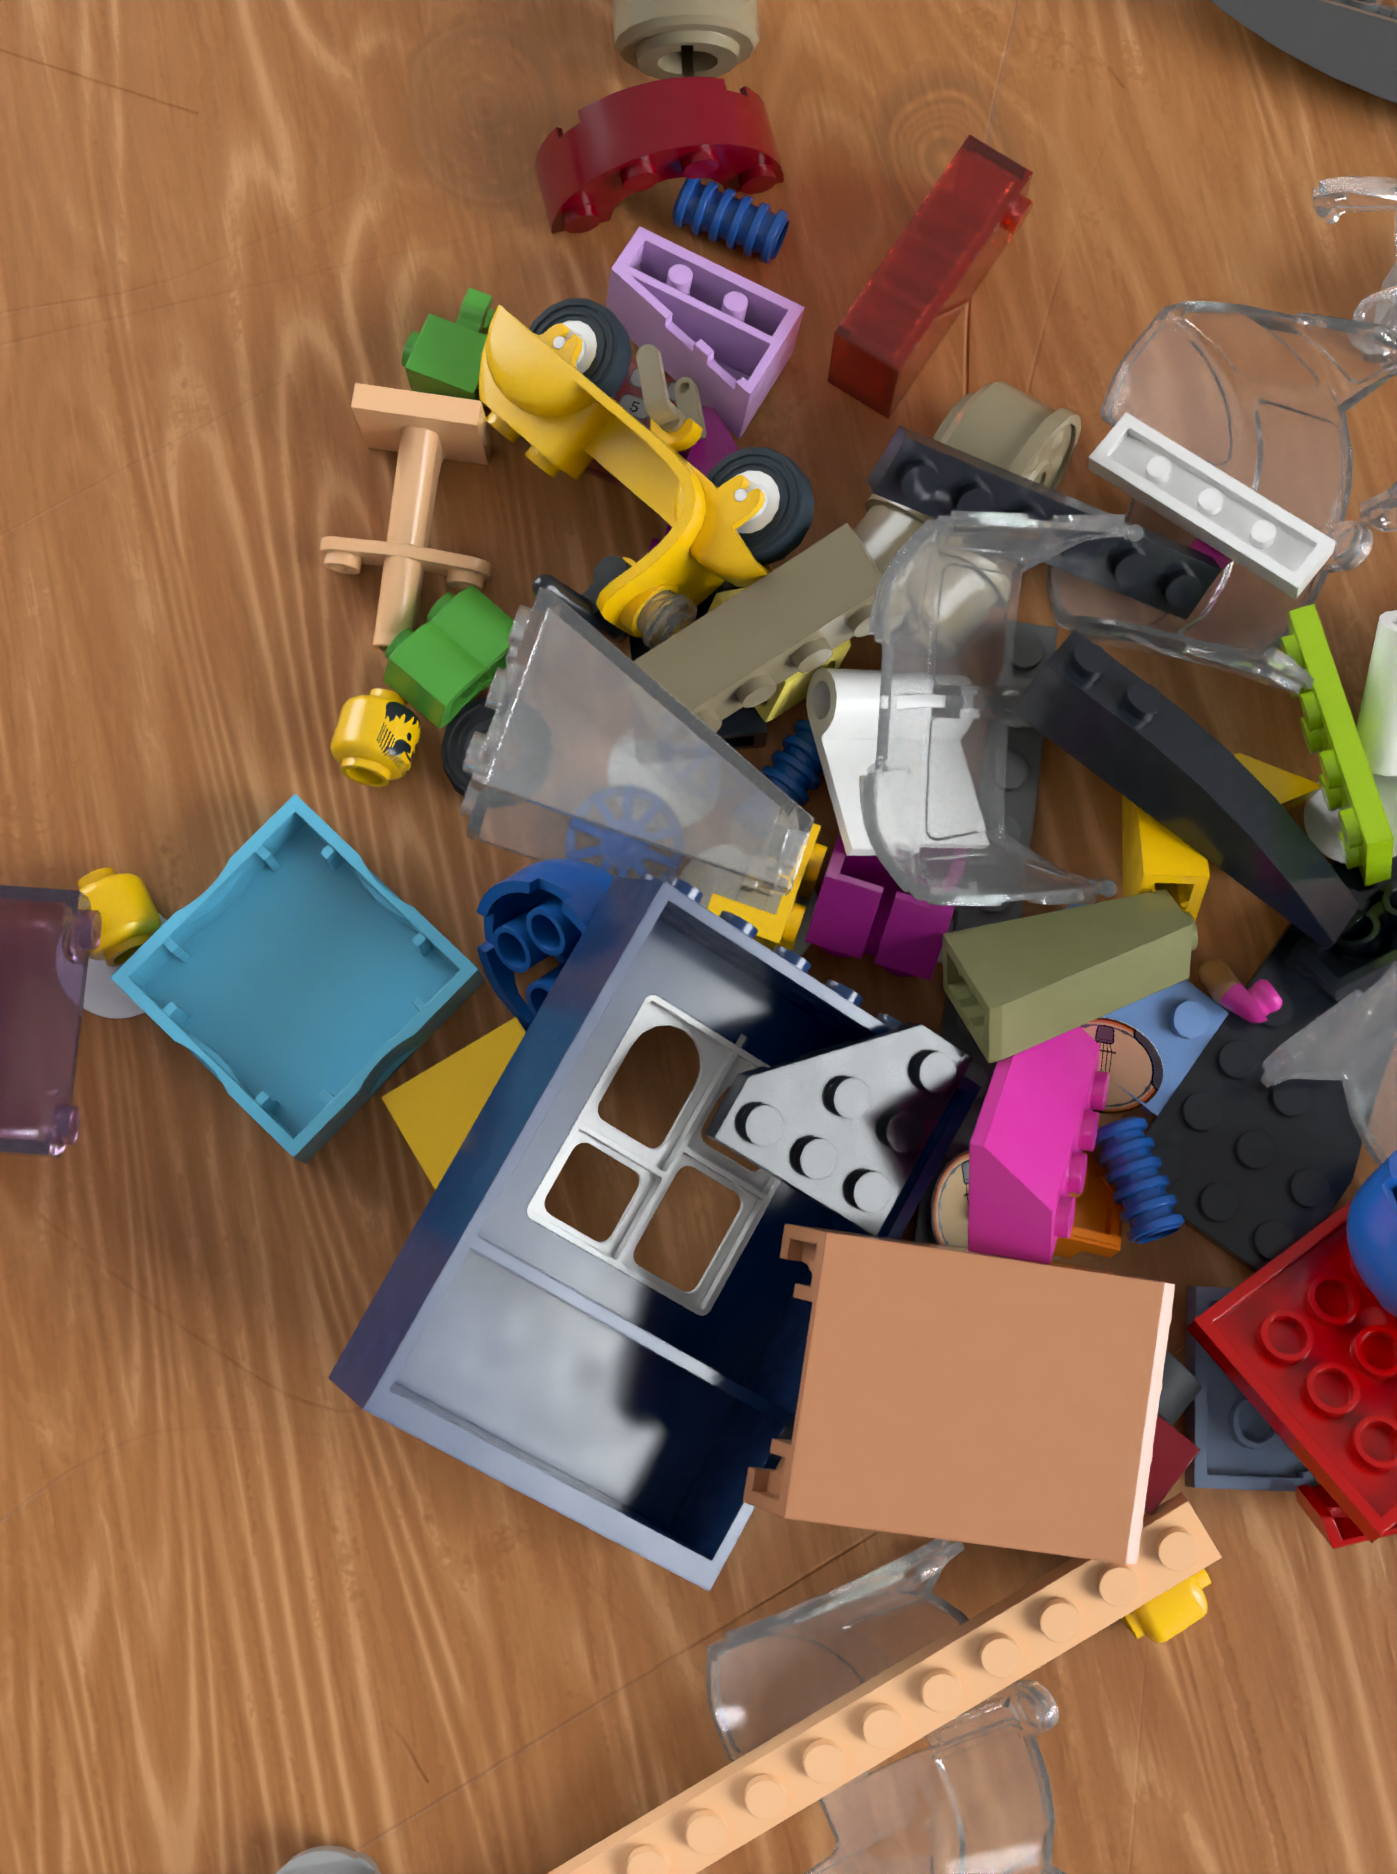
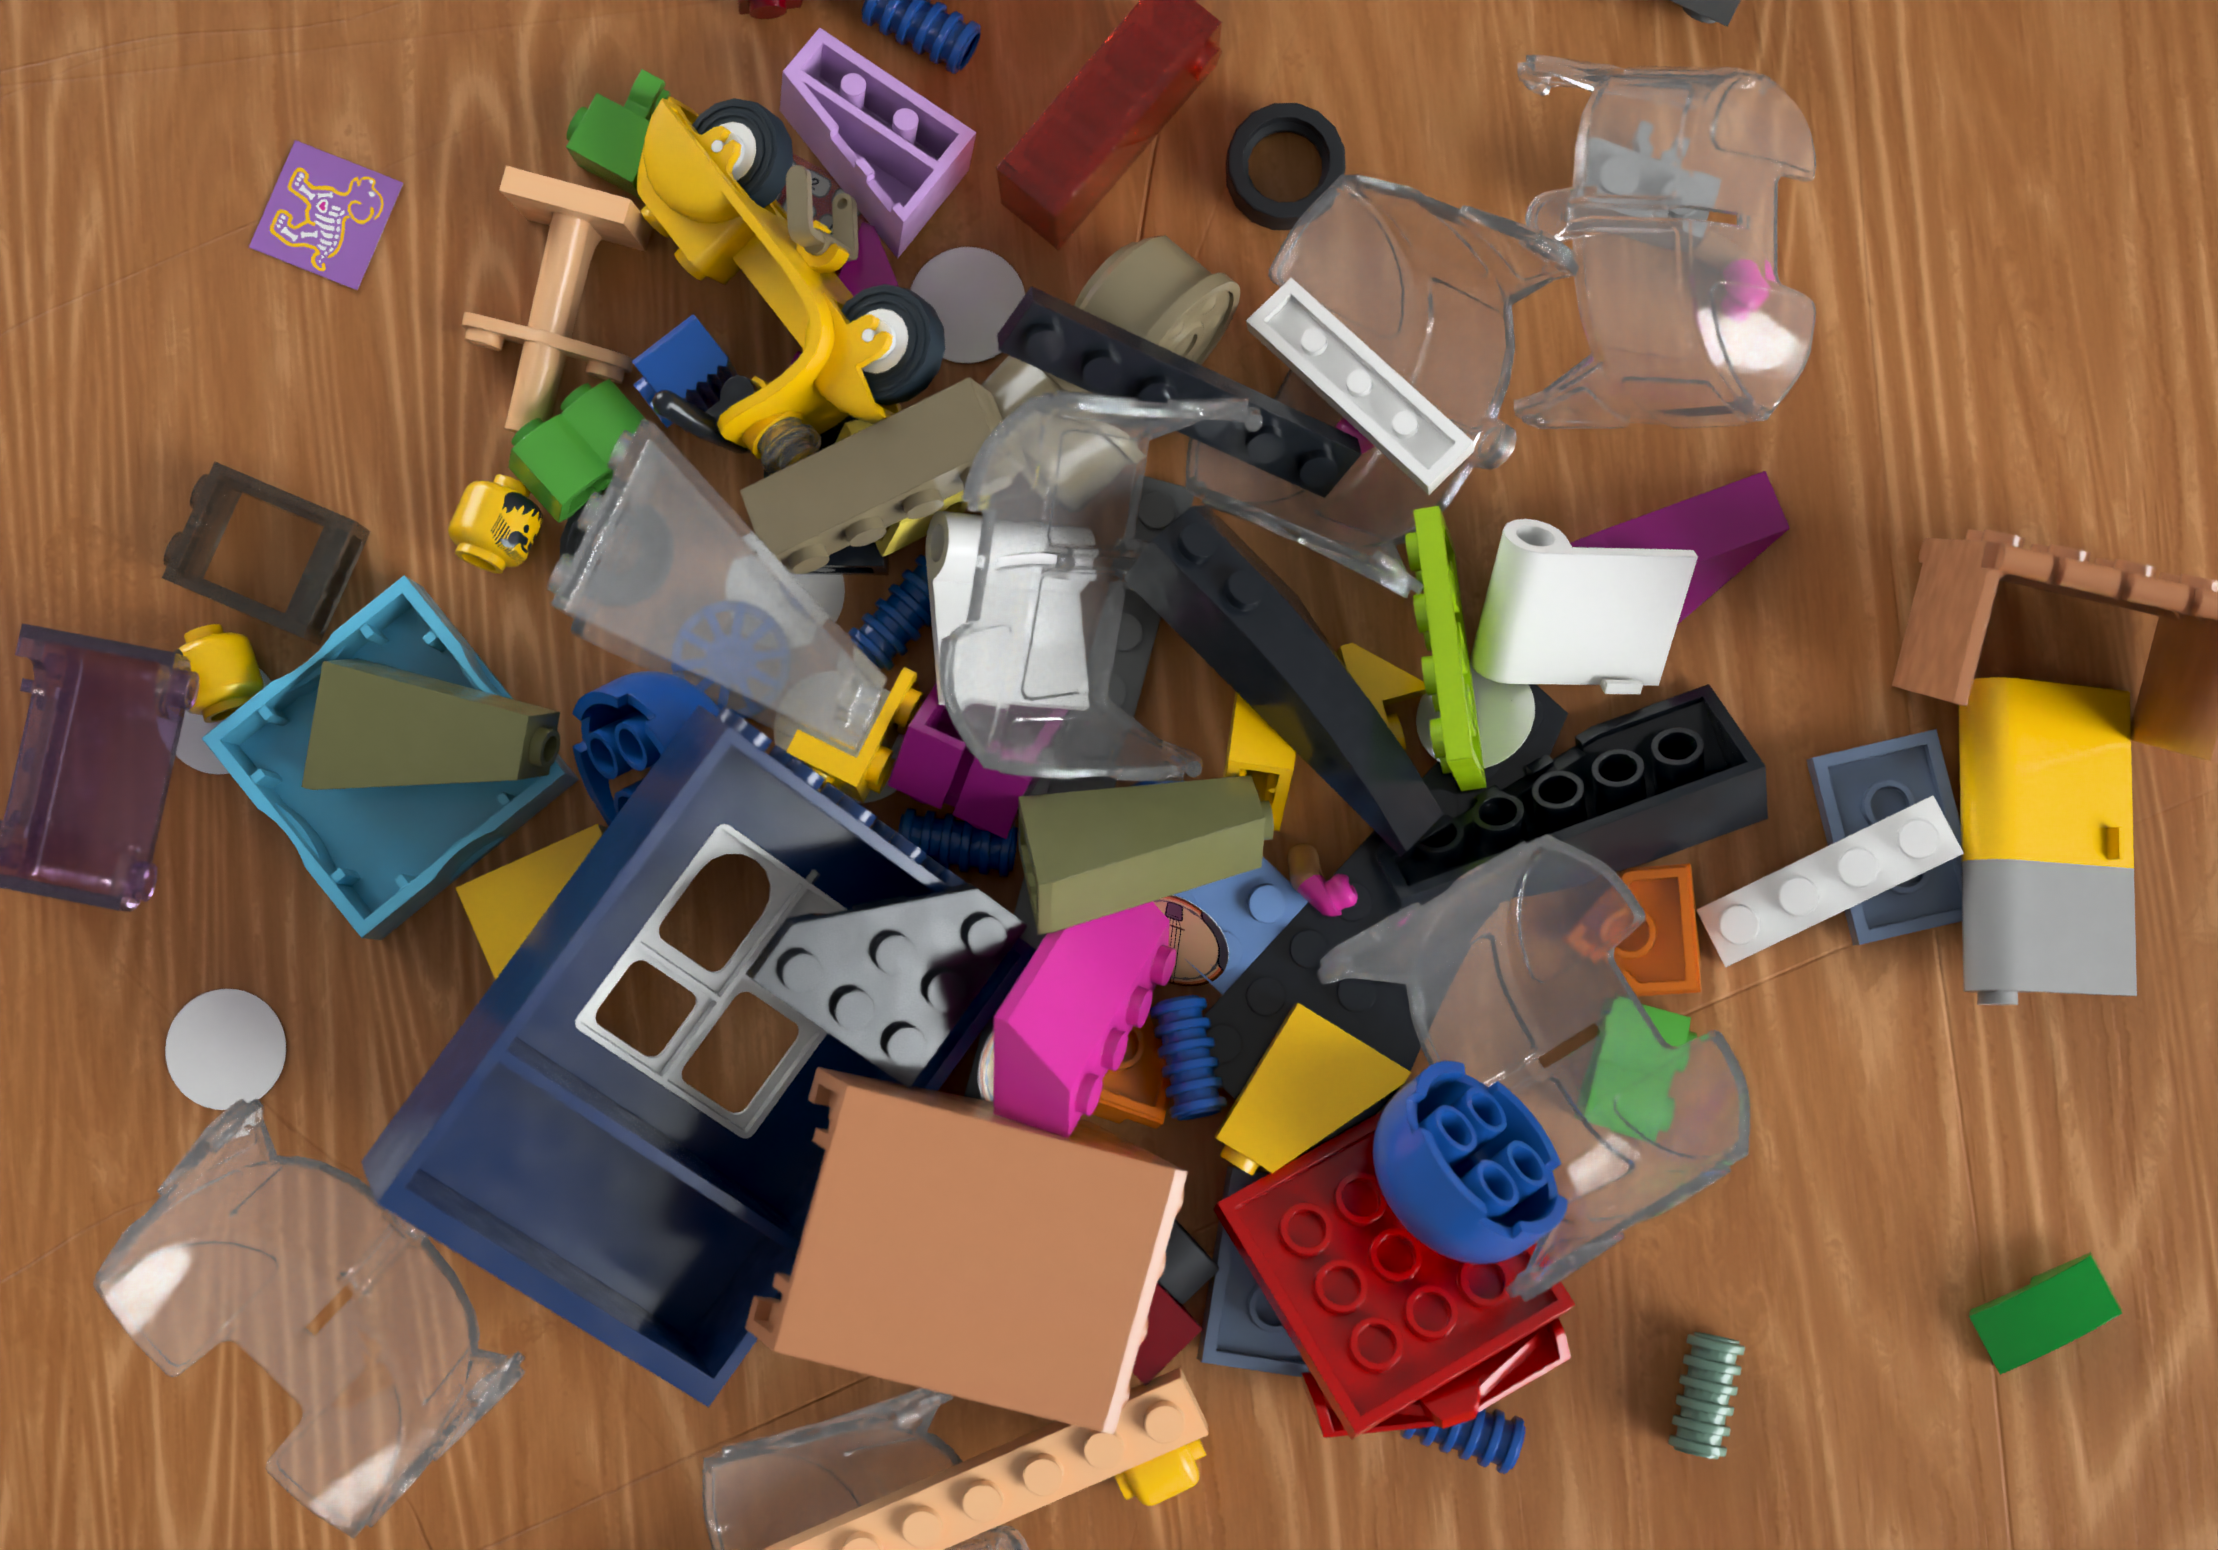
camera: 10 degrees right, 5 degrees up
none -> clear piece [93,1098,525,1539]
none -> clear smoke window [162,462,371,646]
none -> white sticker [165,989,286,1110]
none -> medium lavender sticker [249,140,403,291]
none -> olive slope [301,658,560,790]
none -> blue brick [632,314,739,432]
none -> blue piece [898,808,1018,877]
none -> white sticker [911,247,1025,363]
none -> yellow slope [1214,1003,1411,1176]
none -> black tyre [1226,103,1346,230]

